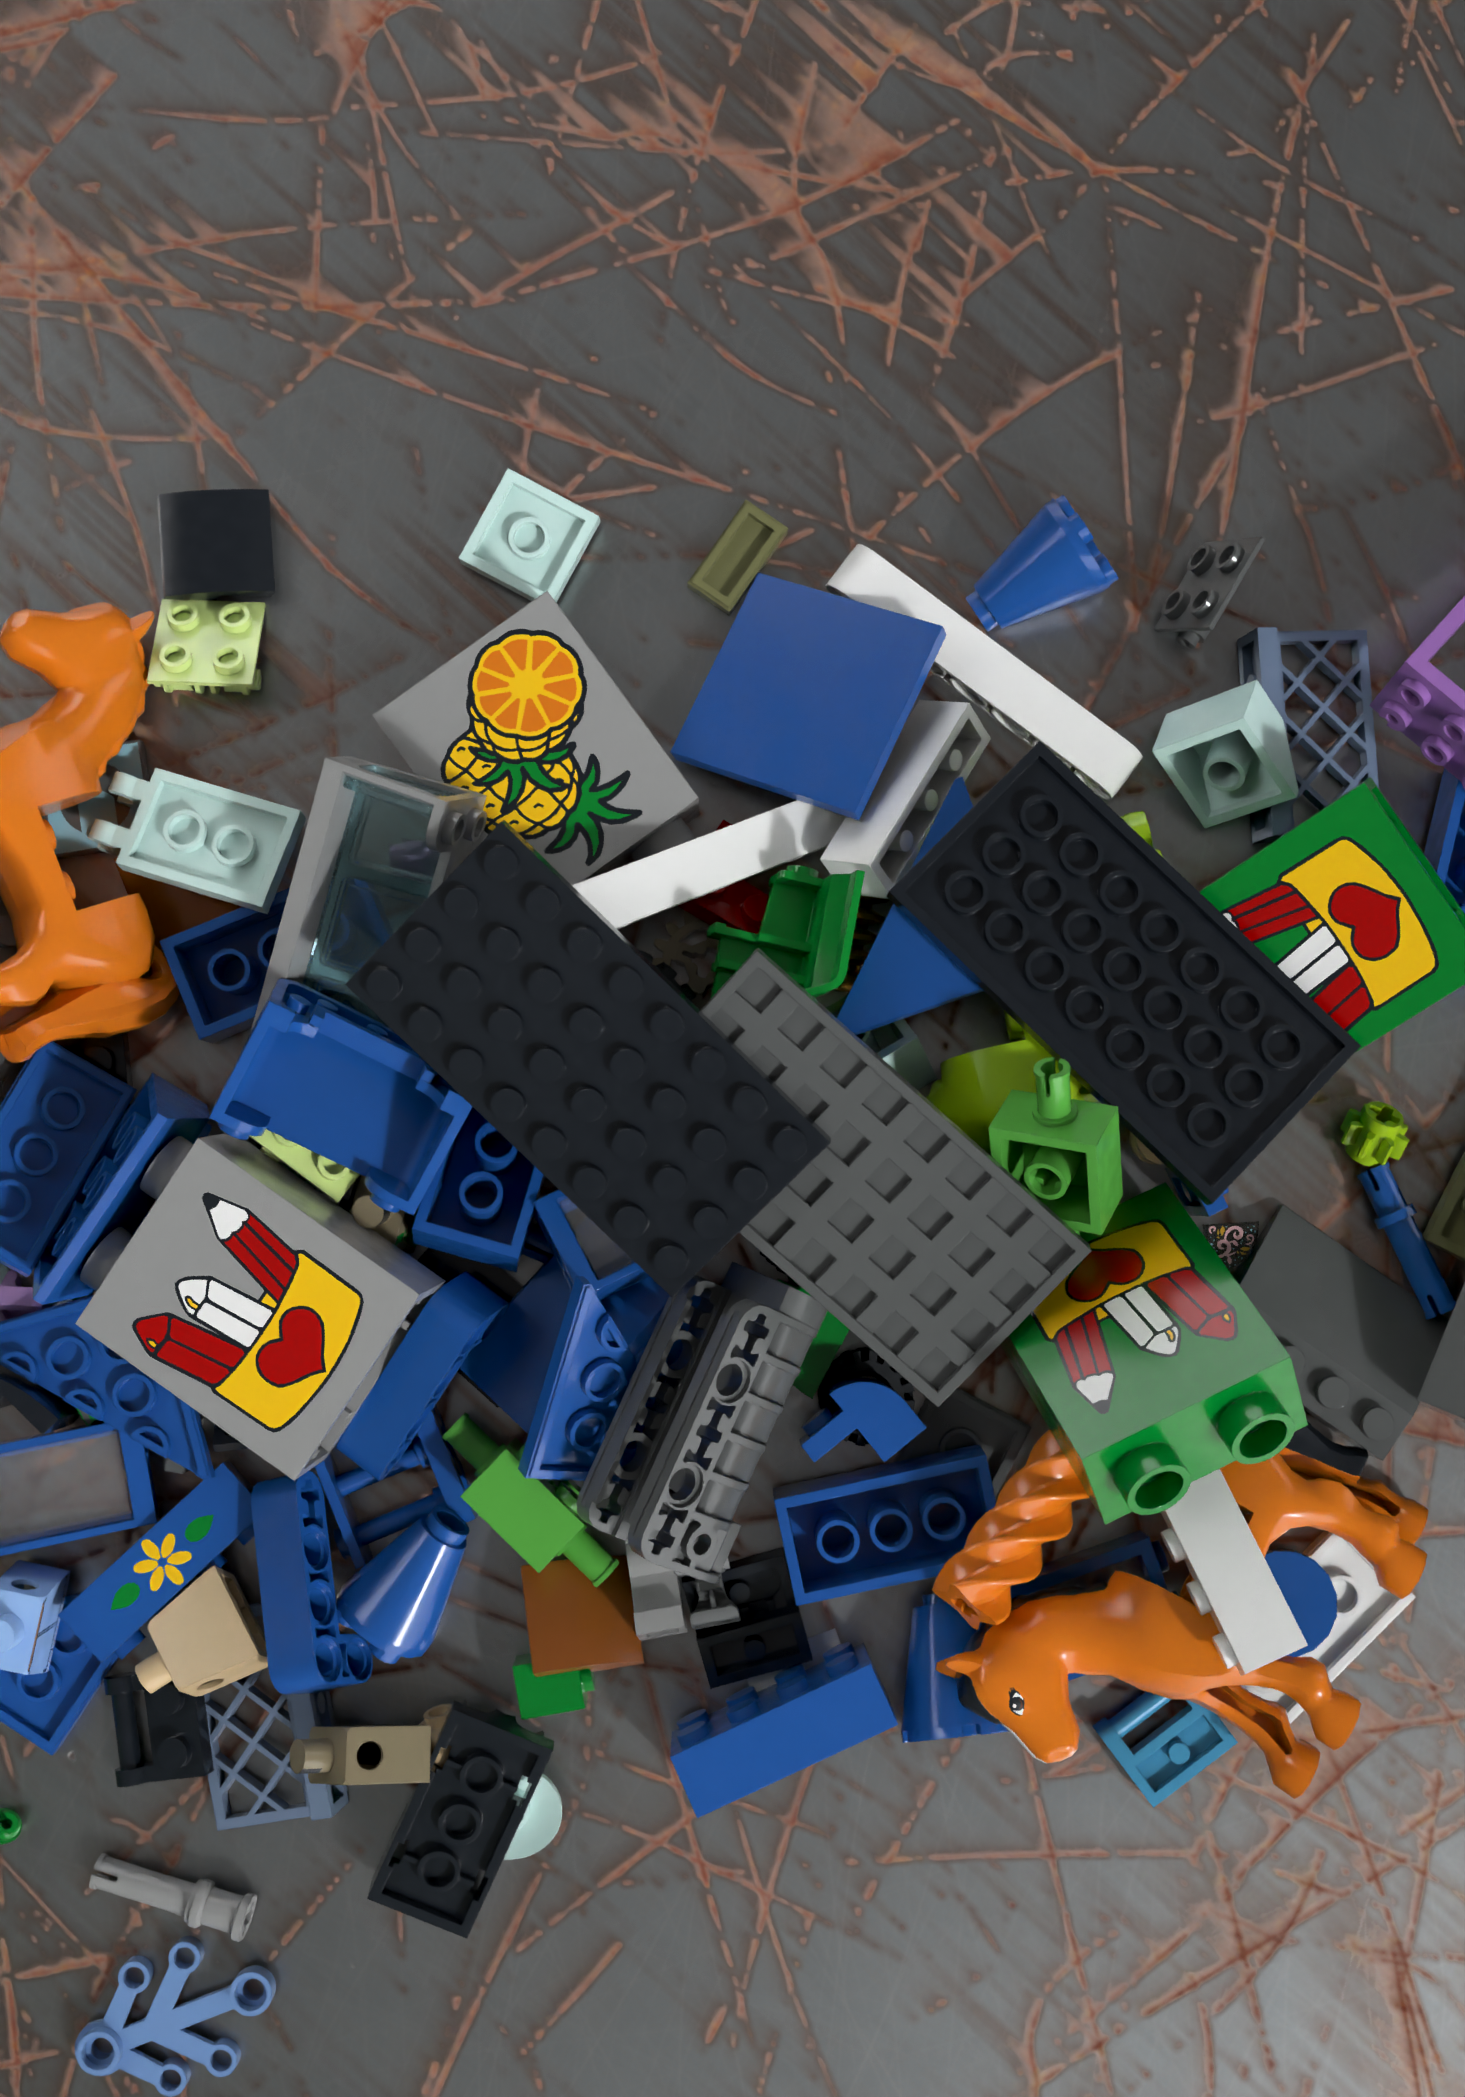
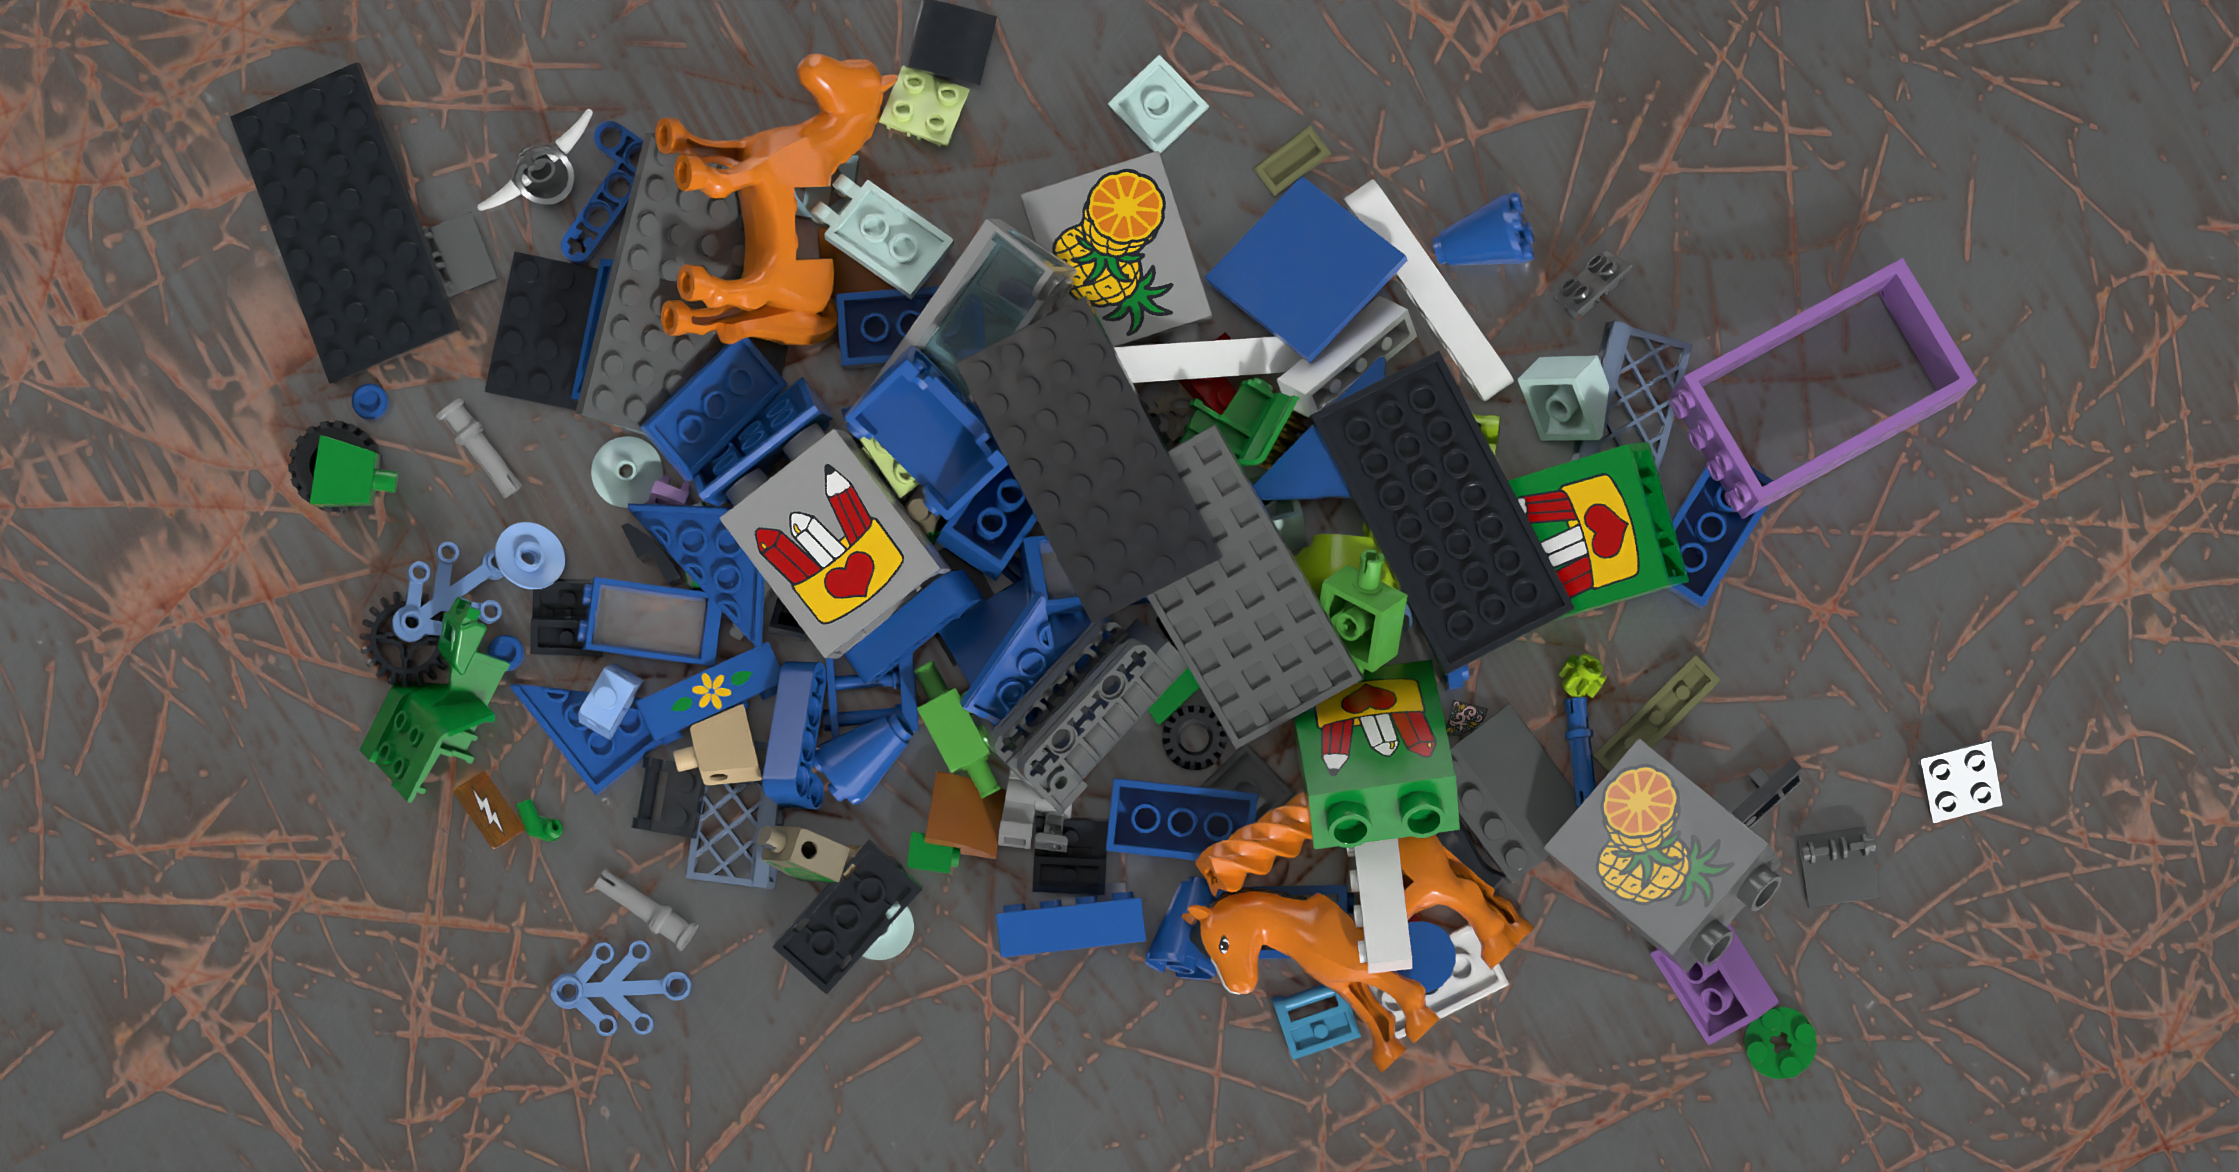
camera: 25 degrees right, 0 degrees up
blue brick [799,1377,926,1463] -> none

